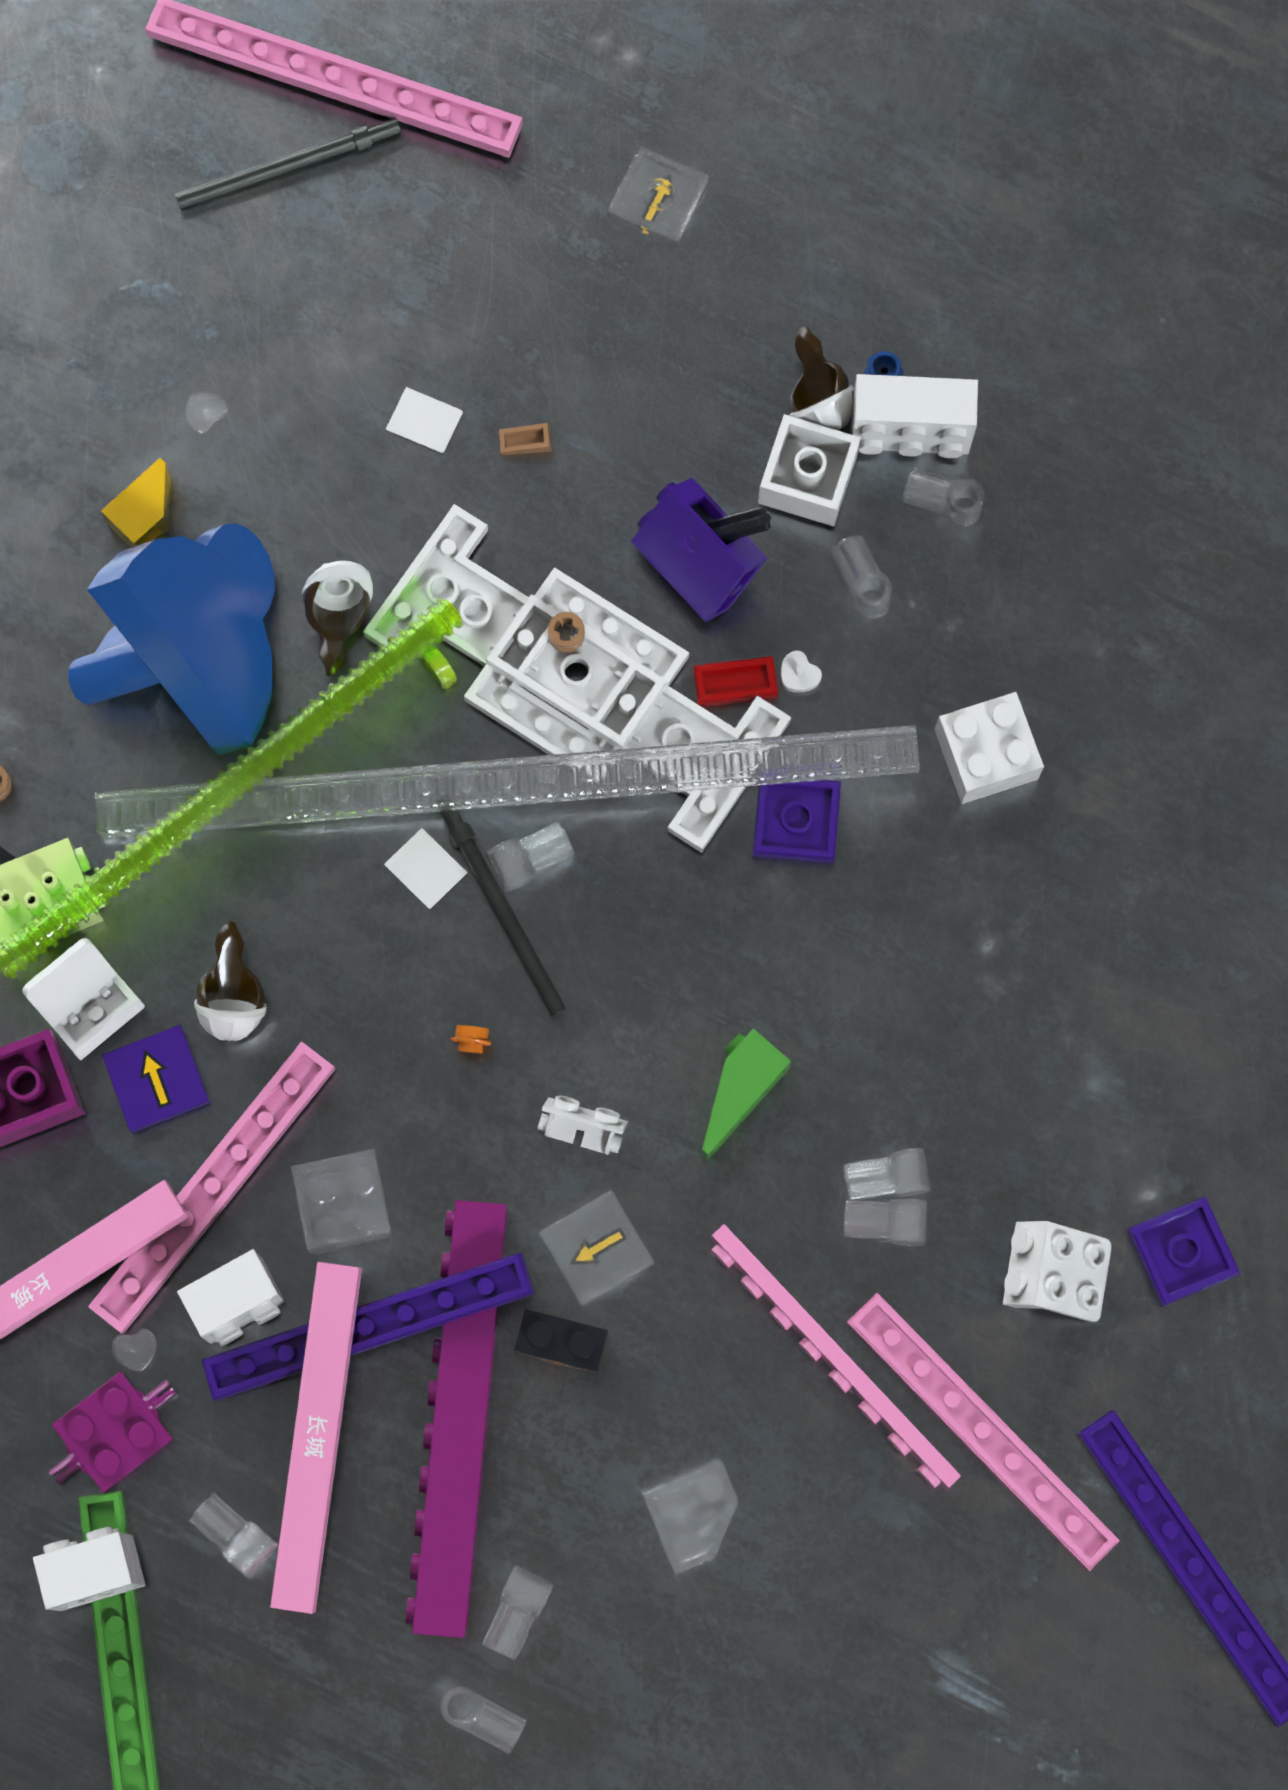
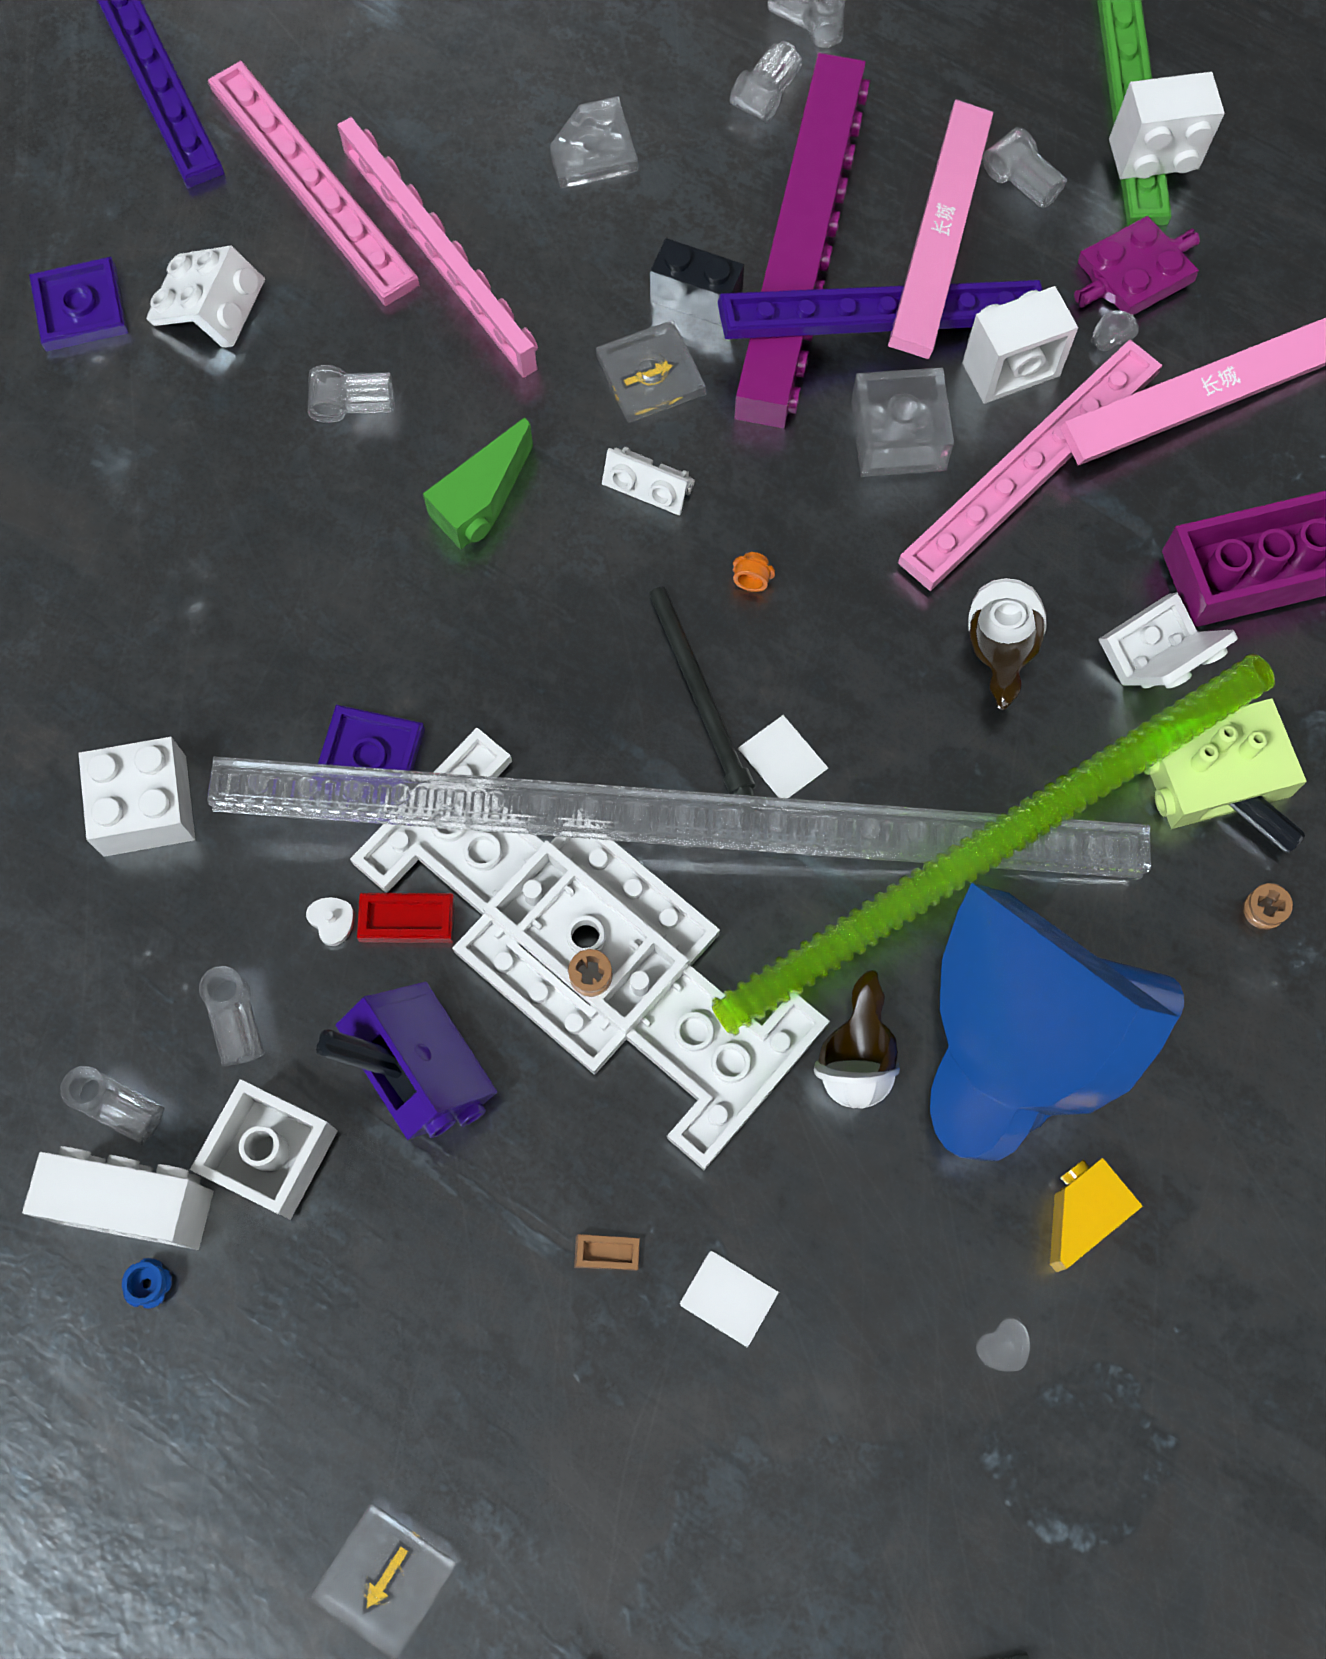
camera: 170 degrees left, 5 degrees down
dark purple tile [102,1025,210,1134] -> none
lime tile [420,644,457,690] -> none
clear piece [485,822,574,892] -> none
dark brown piece [789,326,854,430] -> none
clear piece [843,1199,927,1246] -> none

